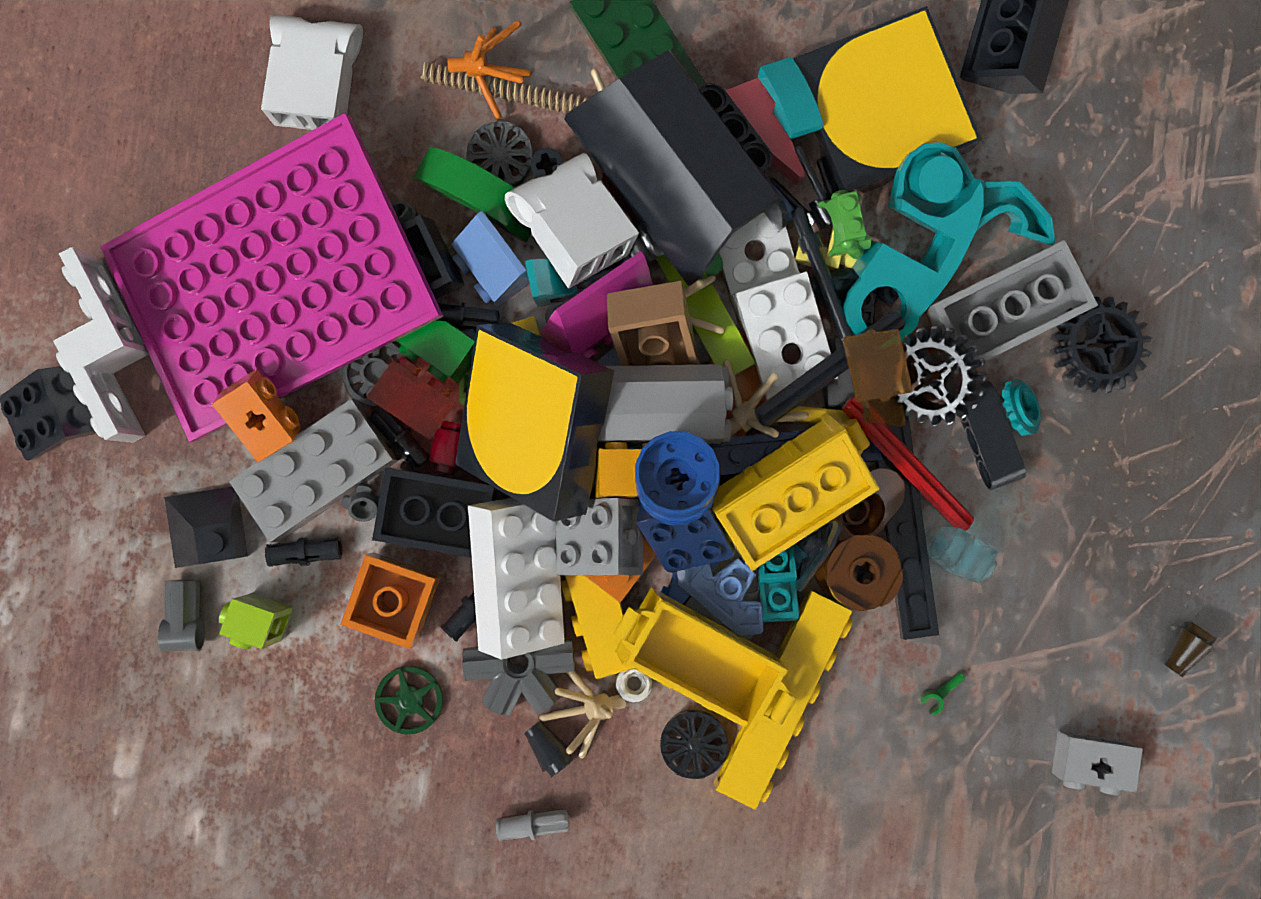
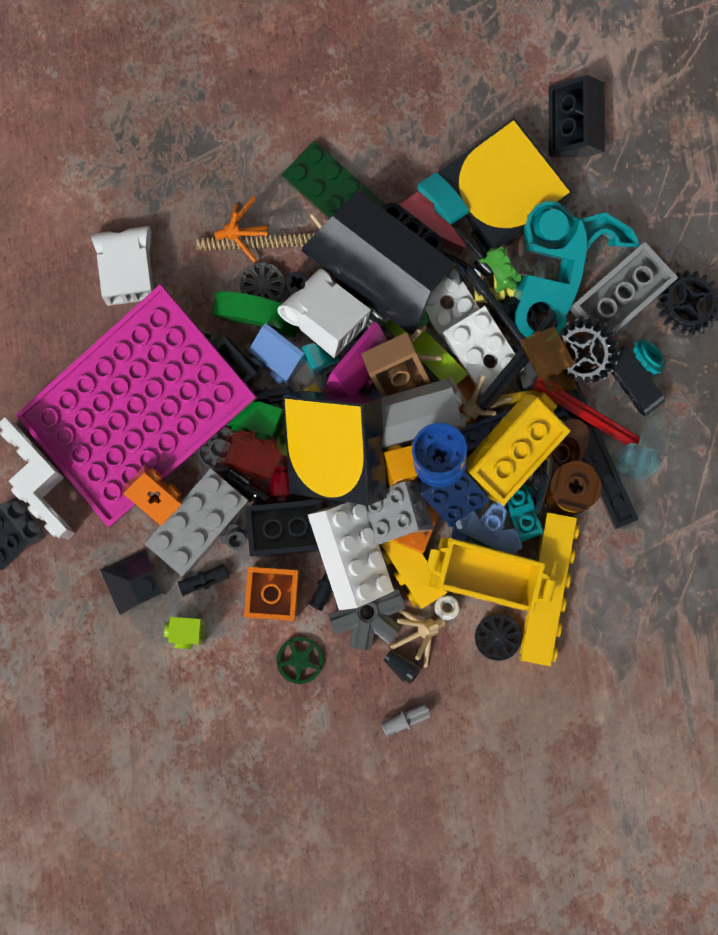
camera: 15 degrees left, 5 degrees down
dark grey piece [158,580,205,651] -> none
green hand [920,672,965,715] -> none

